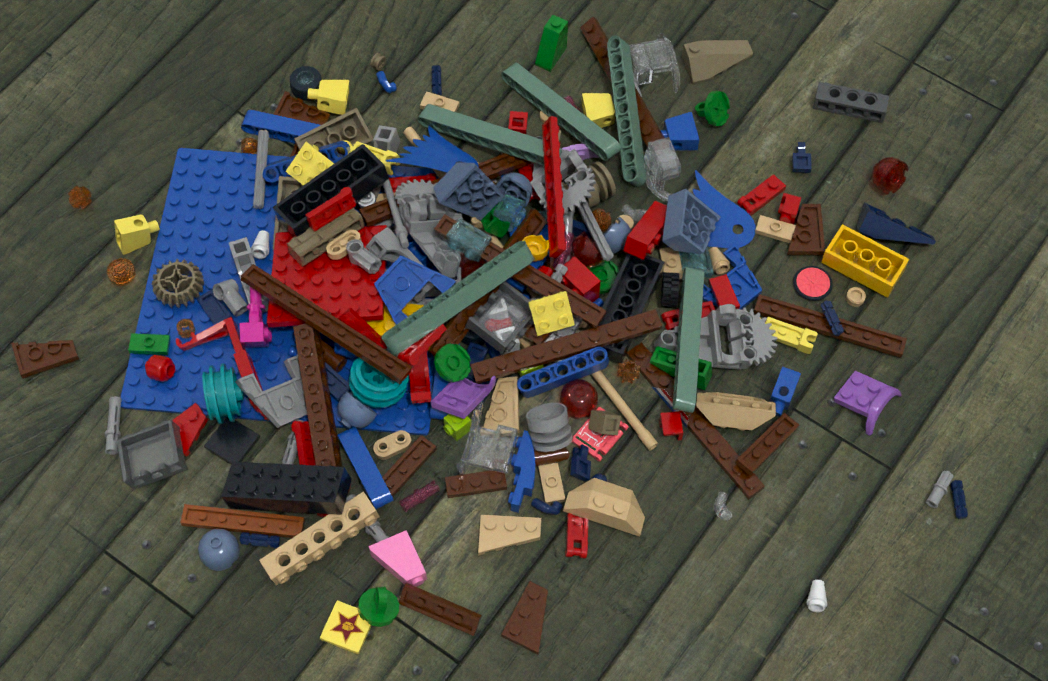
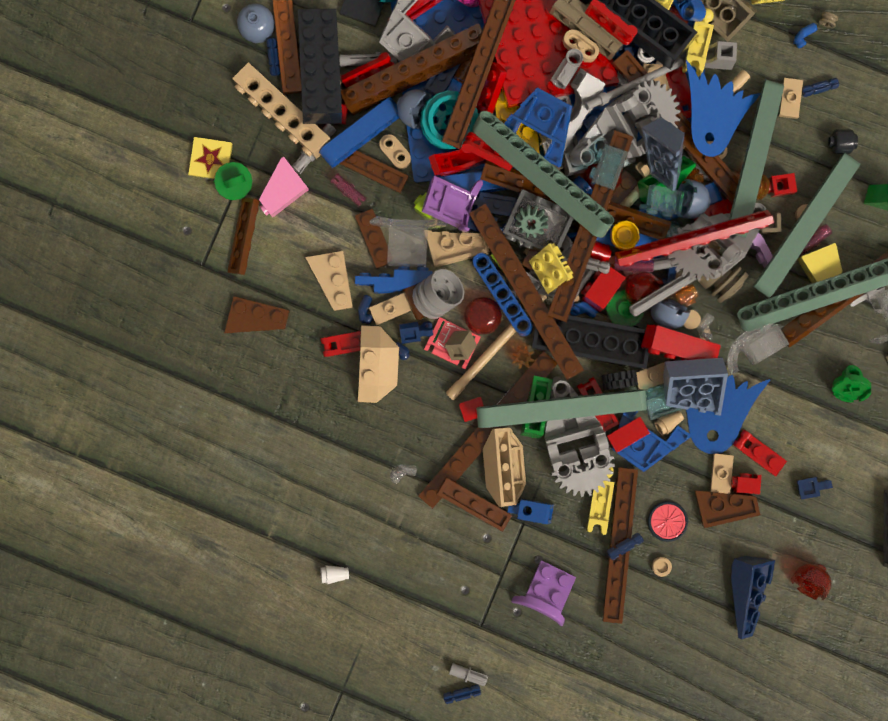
camera: 75 degrees right, 25 degrees up
green tile [434,343,471,383] -> none
blue torso [661,112,699,150] -> none
yellow brick [821,224,909,298] -> none
none -> sand green gear [515,205,548,238]
none -> black head [828,129,858,154]

